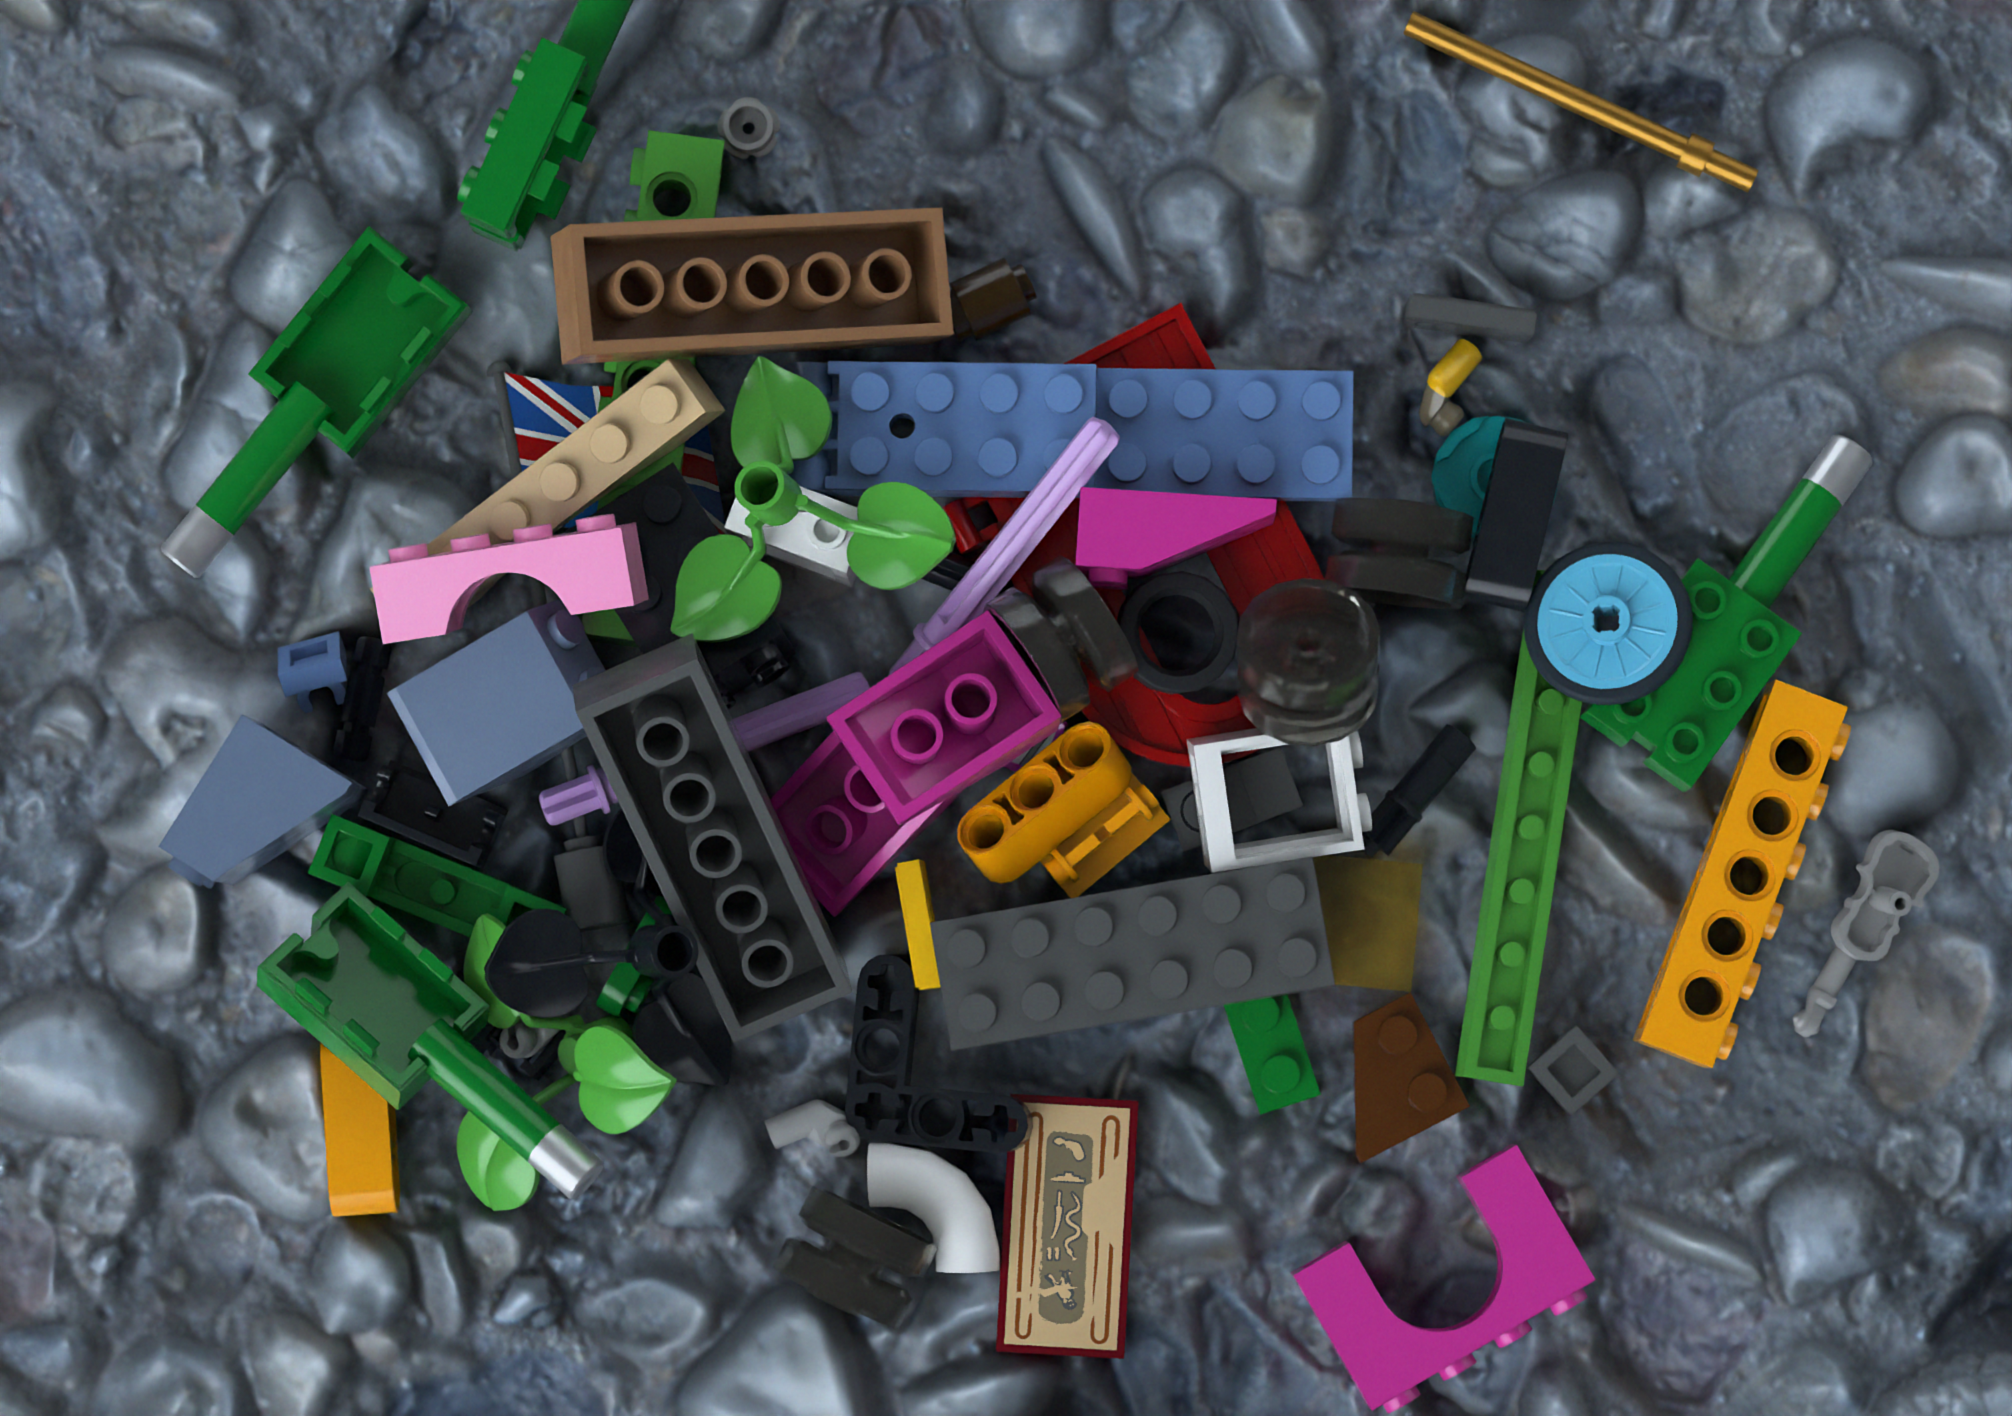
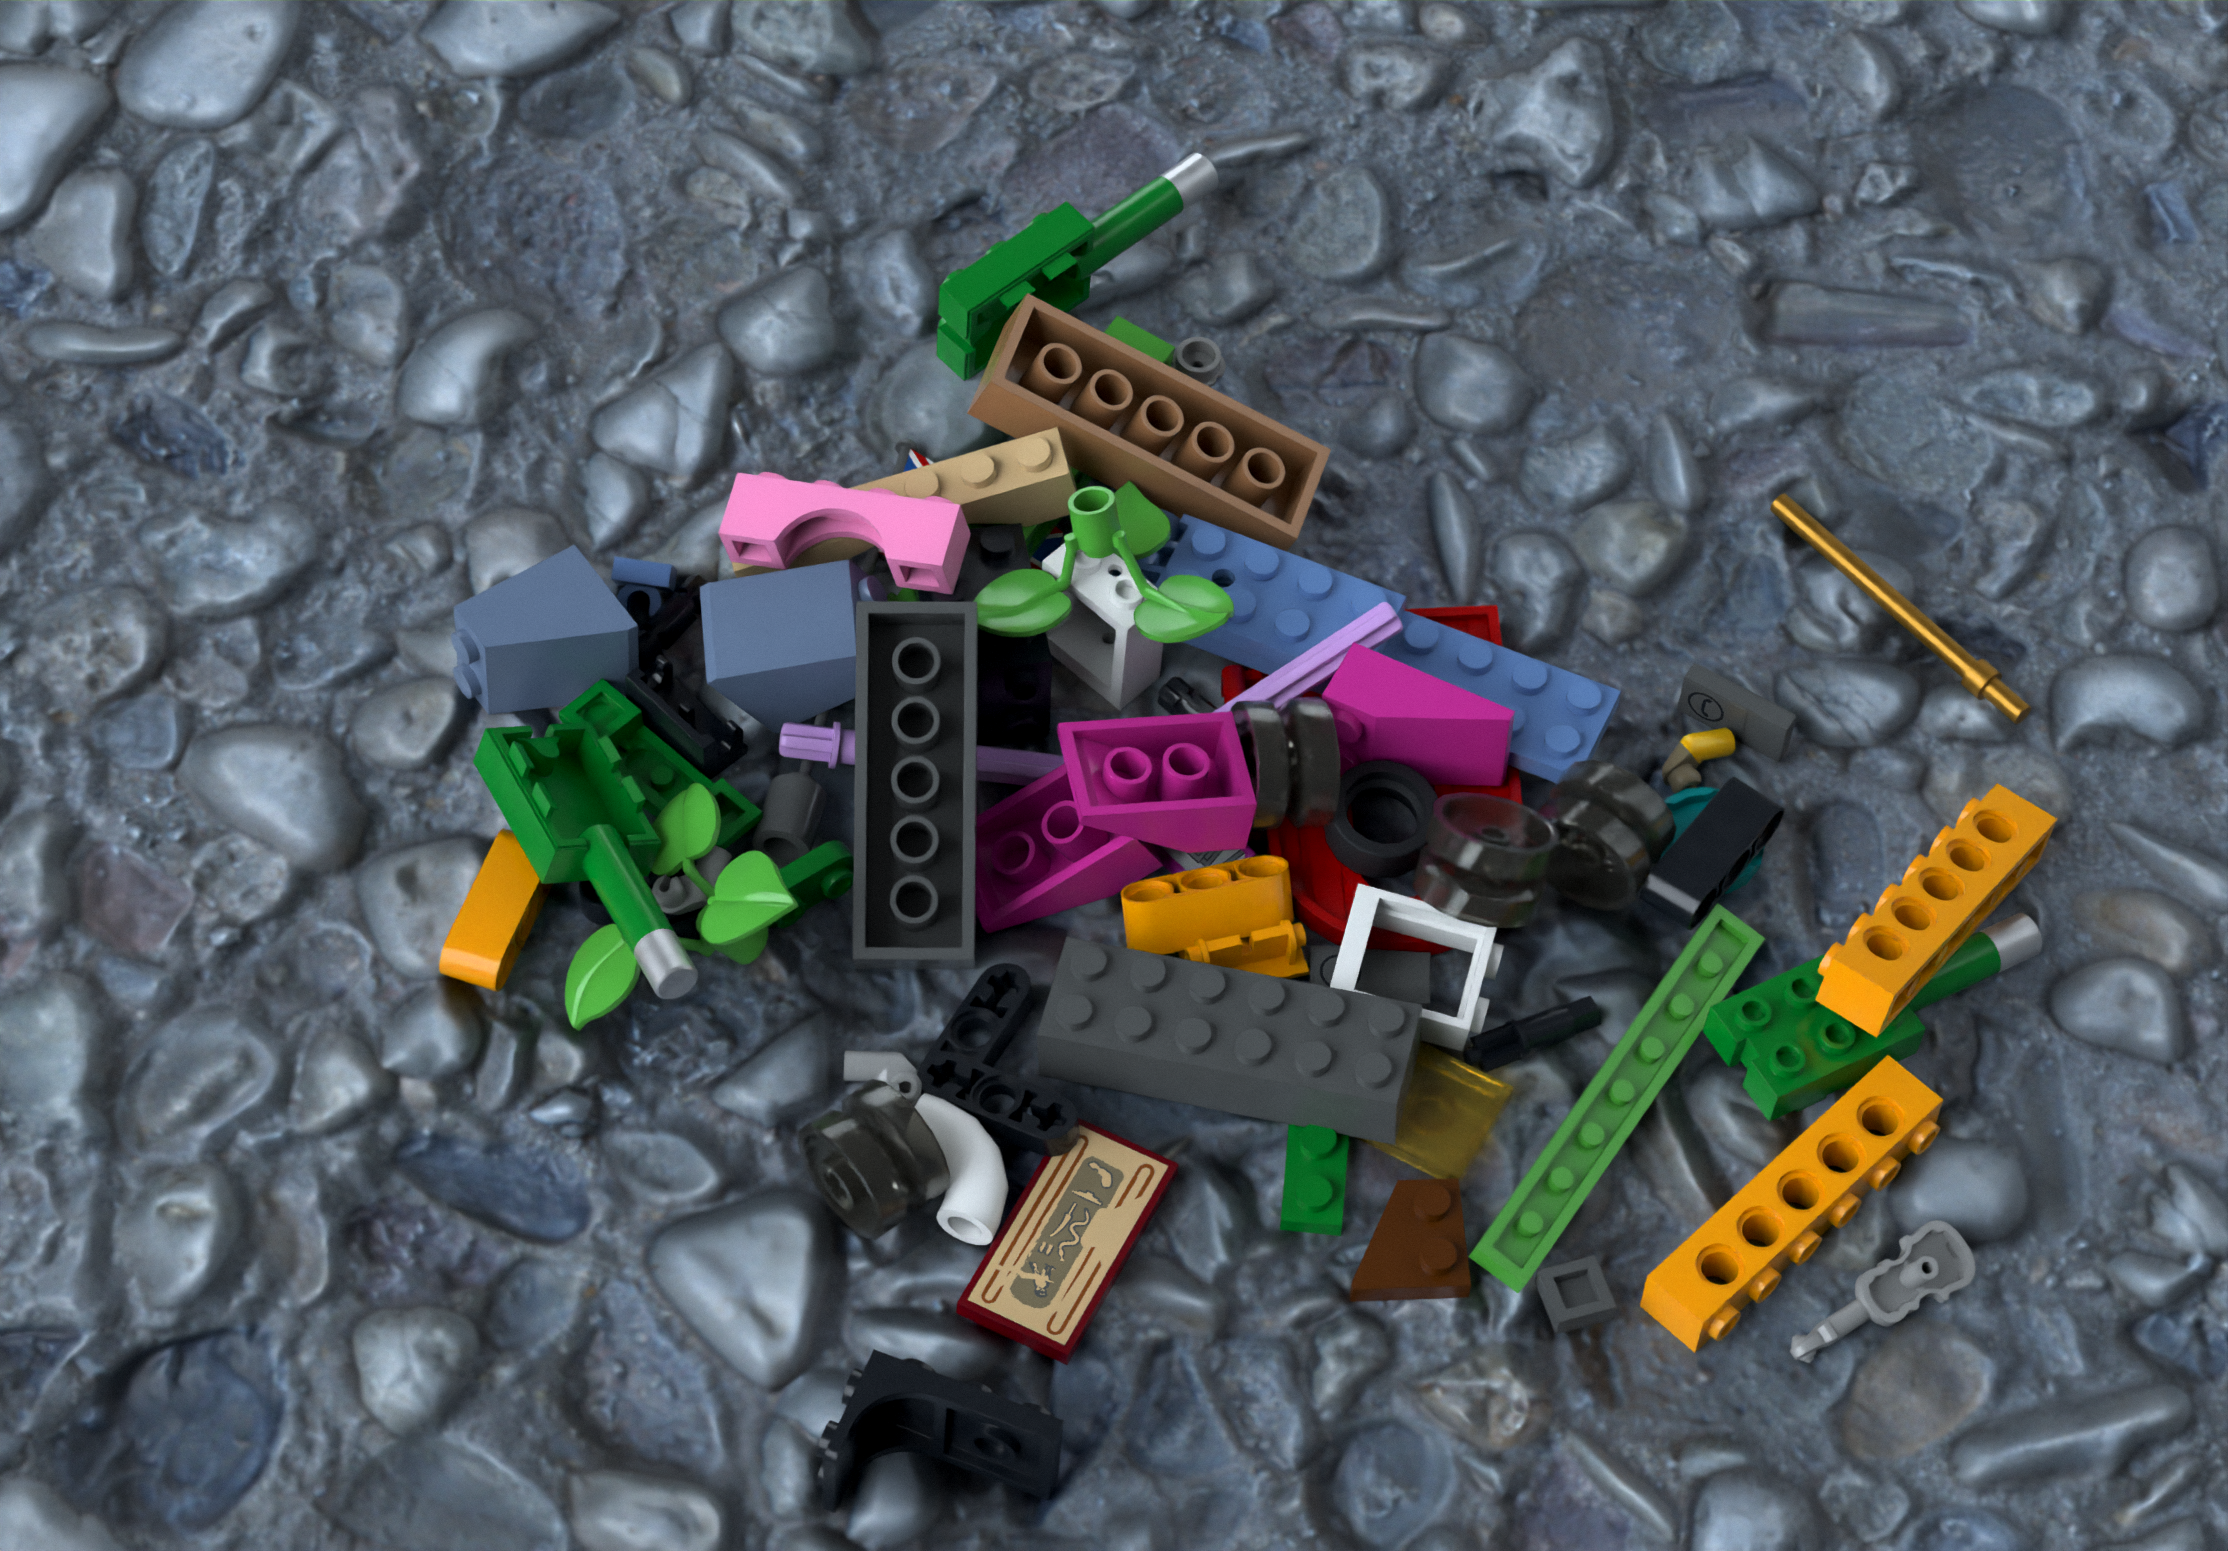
camera: 15 degrees right, 30 degrees down
green piece [161,226,473,578] -> none
black plant [484,808,732,1086] -> none
yellow tile [895,859,941,990] -> none
dark brown brick [949,258,1037,342] -> none
dark pink arch [1290,1144,1596,1413] -> none
medium azure wheel [1524,542,1693,705] -> none
none -> light orange brick [1815,783,2057,1038]

